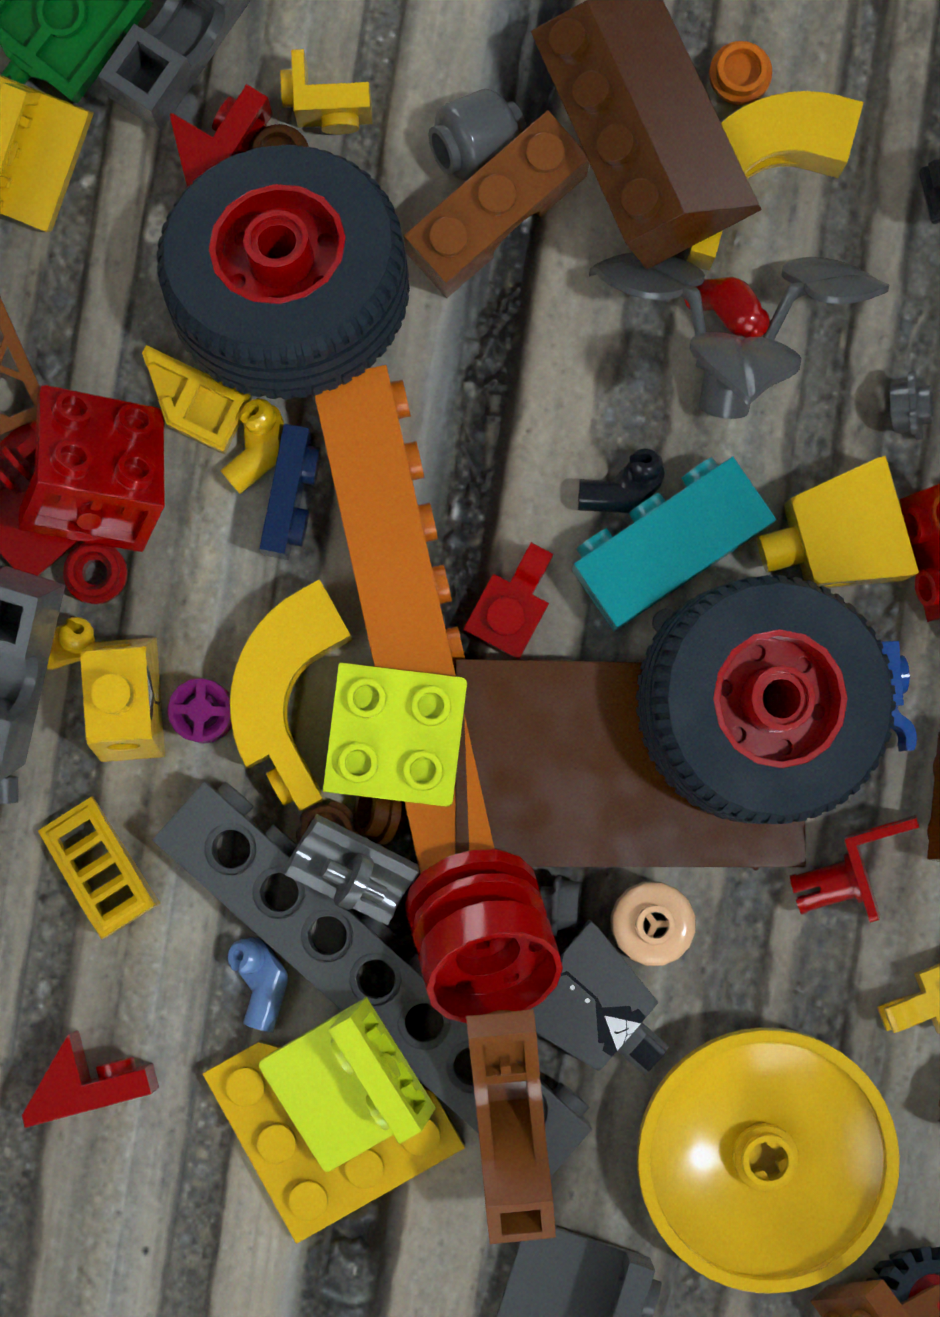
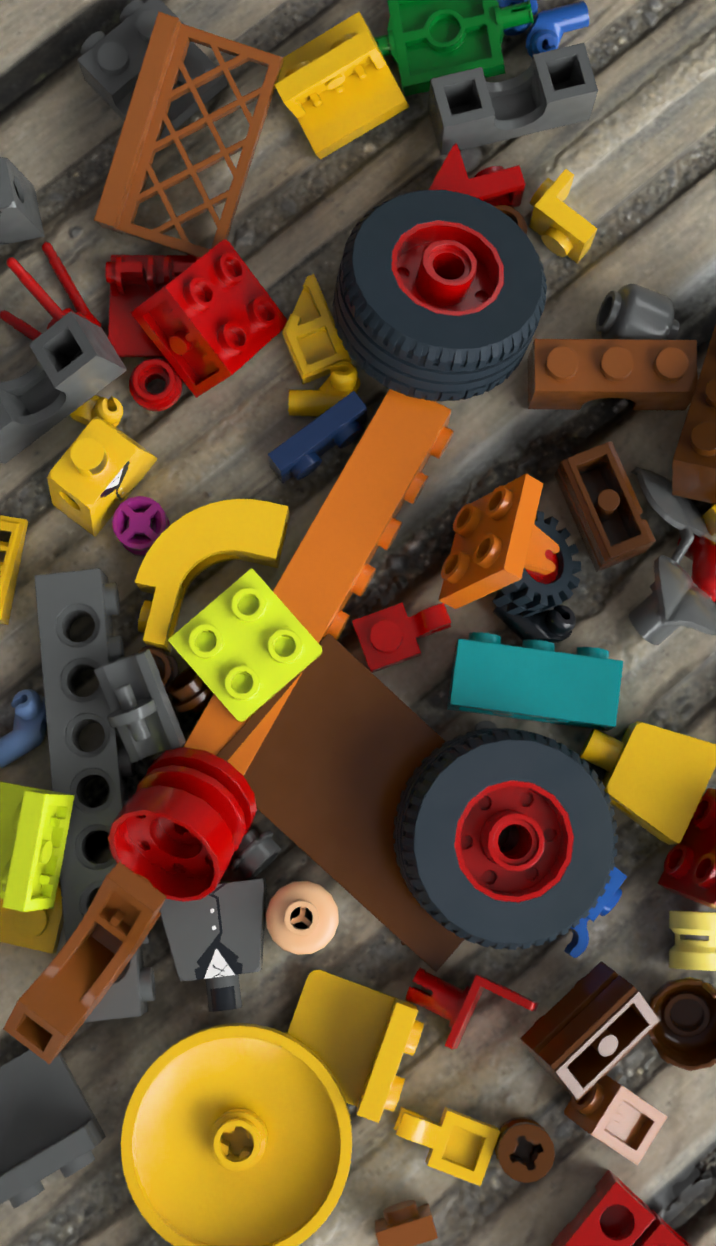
camera: 40 degrees right, 5 degrees down
none -> yellow bracket [287,969,424,1123]
none -> orange plate [438,473,581,617]
none -> reddish brown brick [554,441,656,572]

